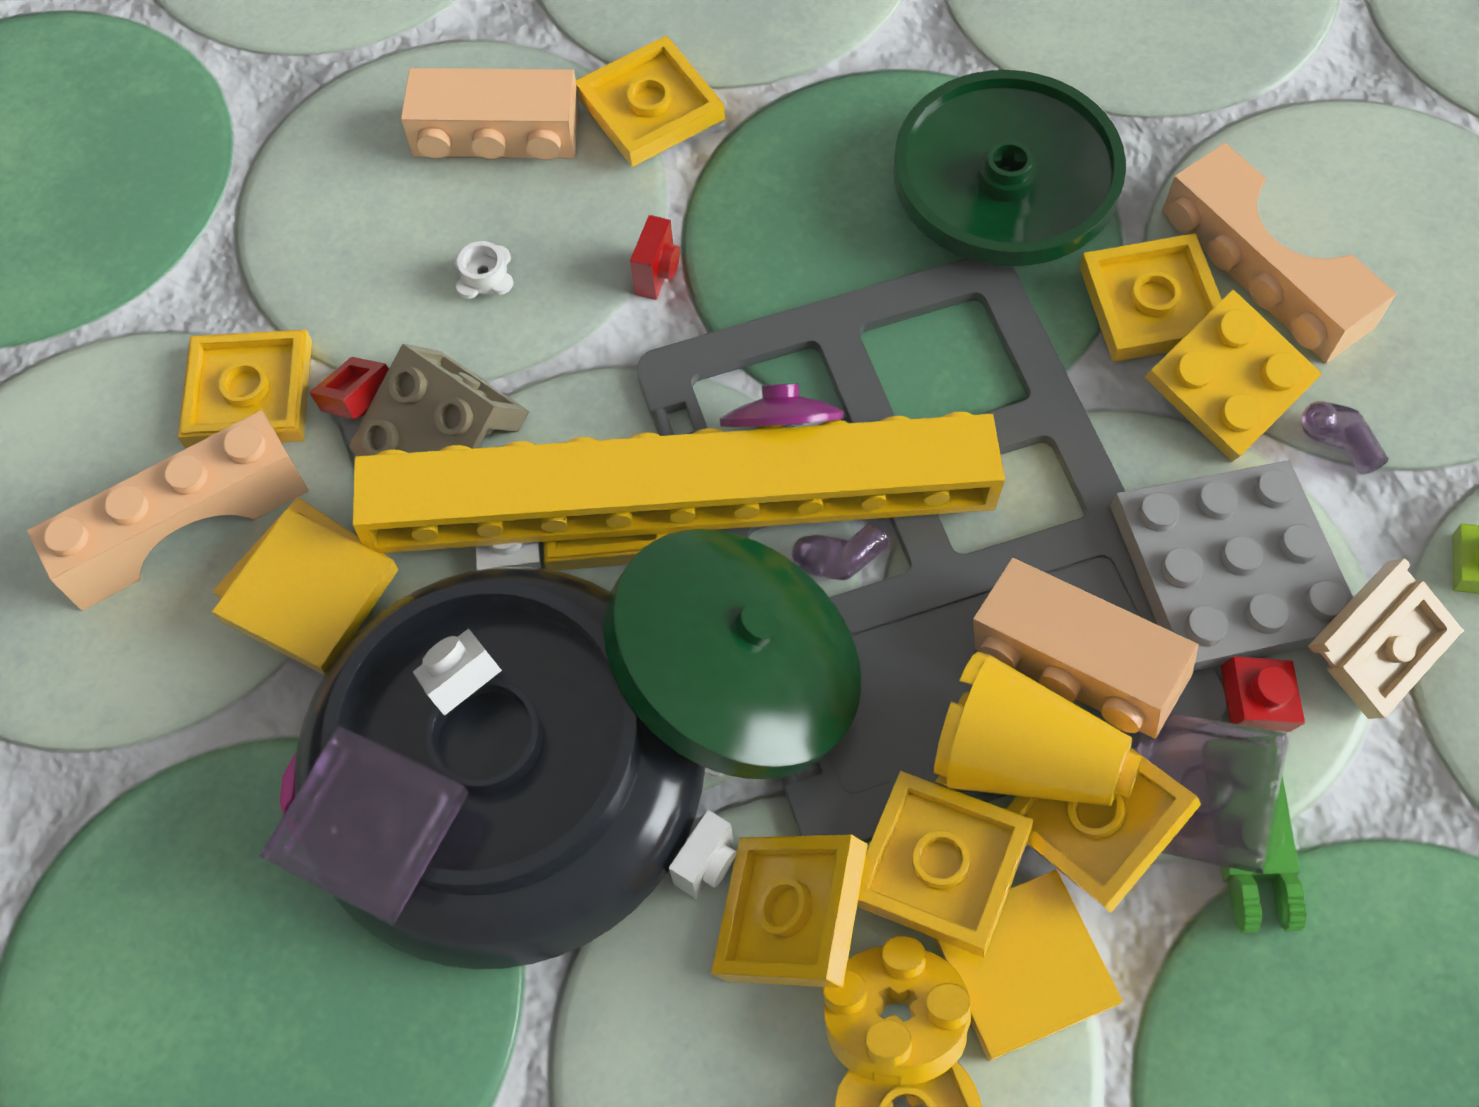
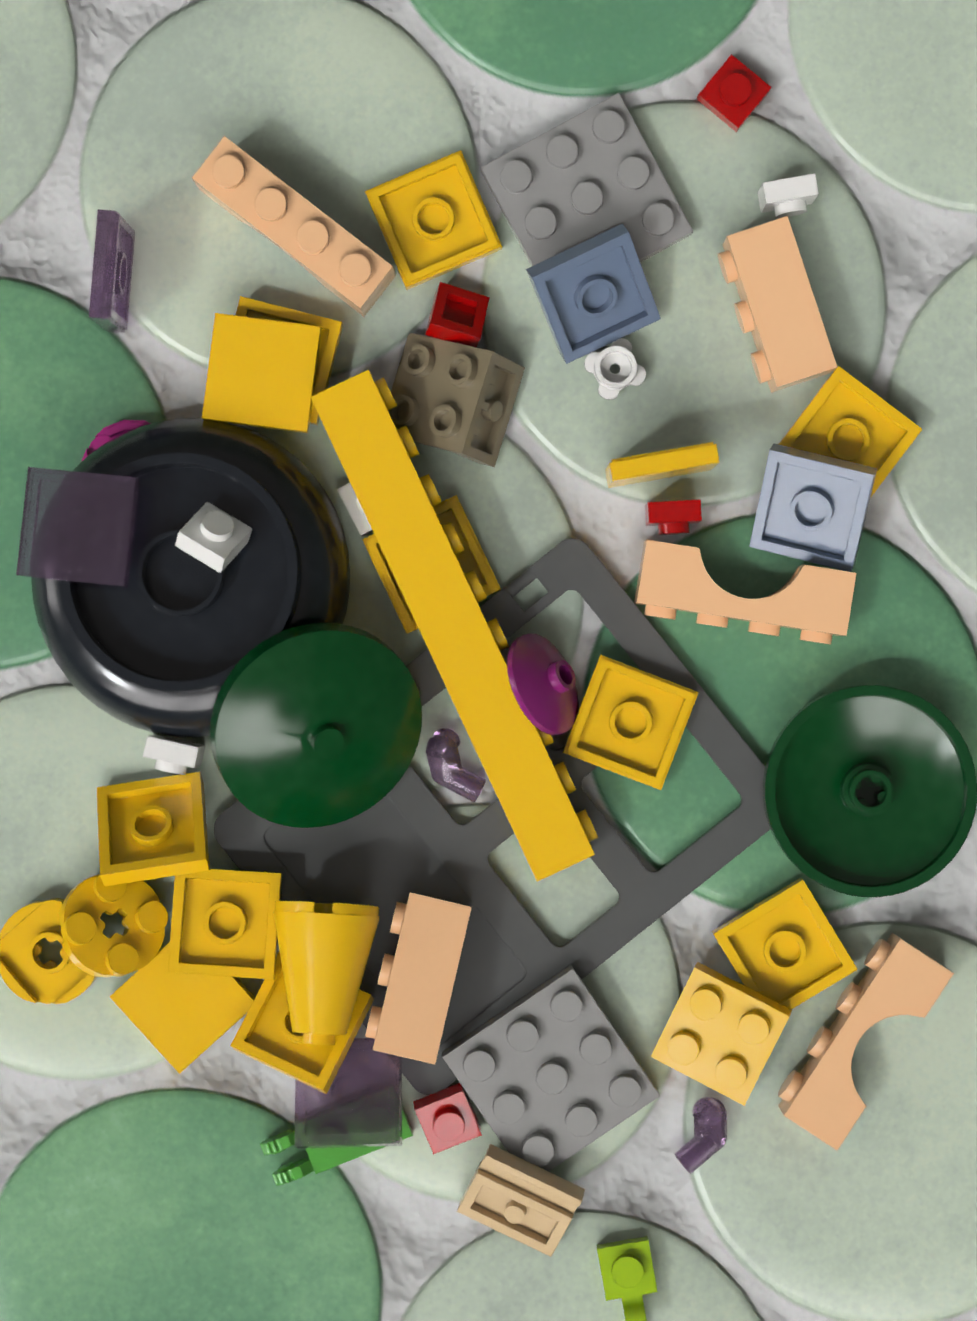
camera: 70 degrees right, 25 degrees up
none -> clear purple tile [89,209,135,333]
none -> light grey plate [480,93,693,266]
none -> sand blue plate [526,224,661,364]
none -> yellow tile [563,655,699,790]
none -> yellow tile [605,442,720,488]
none -> light nougat arch [634,540,857,645]
none -> red plate [697,54,772,132]
none -> plate [749,443,877,572]
none -> white plate [757,173,819,218]

